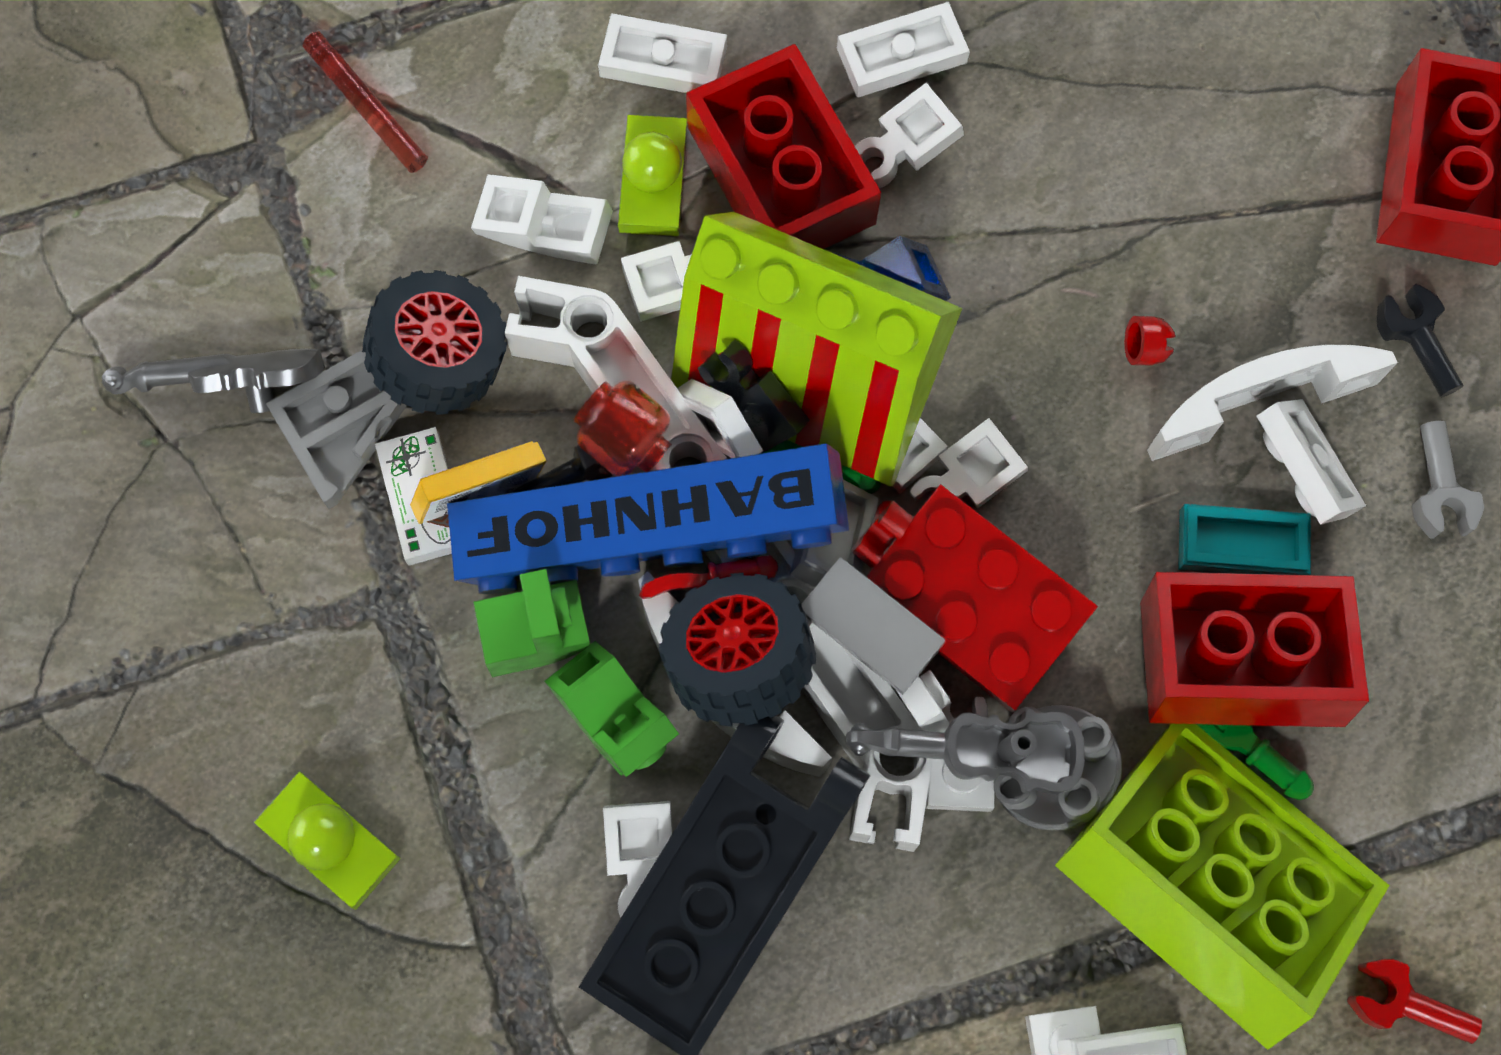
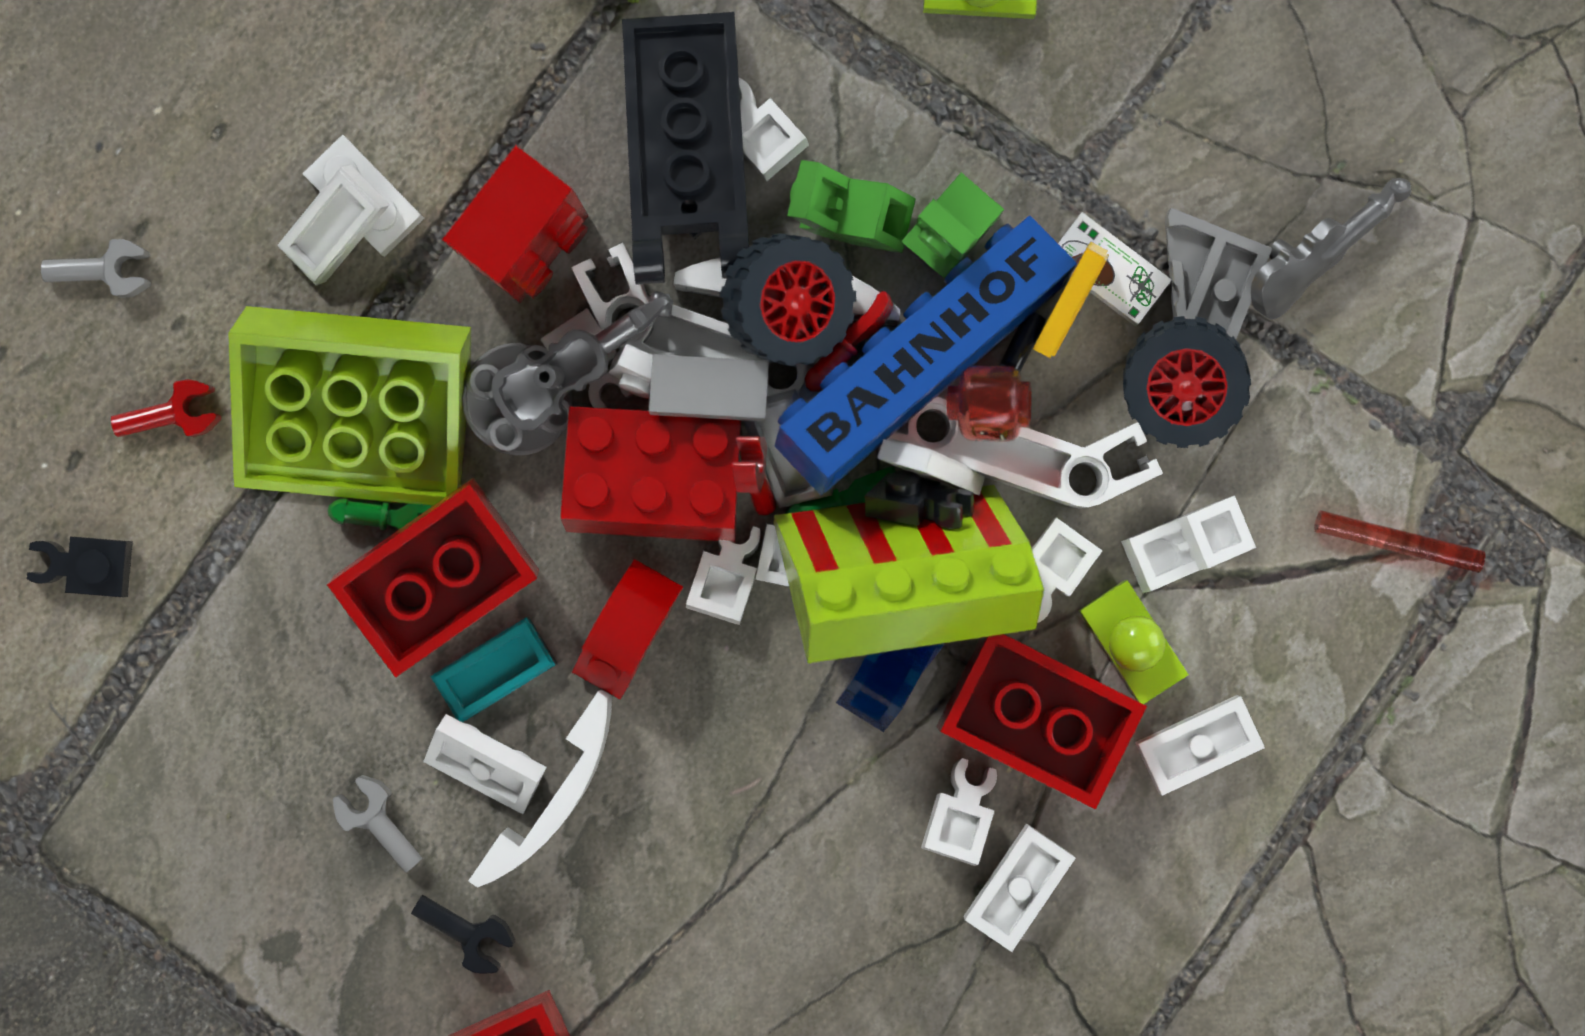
camera: 145 degrees right, 15 degrees up
red hinge [1124,316,1176,366] -> none
none -> red brick [442,145,589,303]
none -> red brick [572,559,683,700]

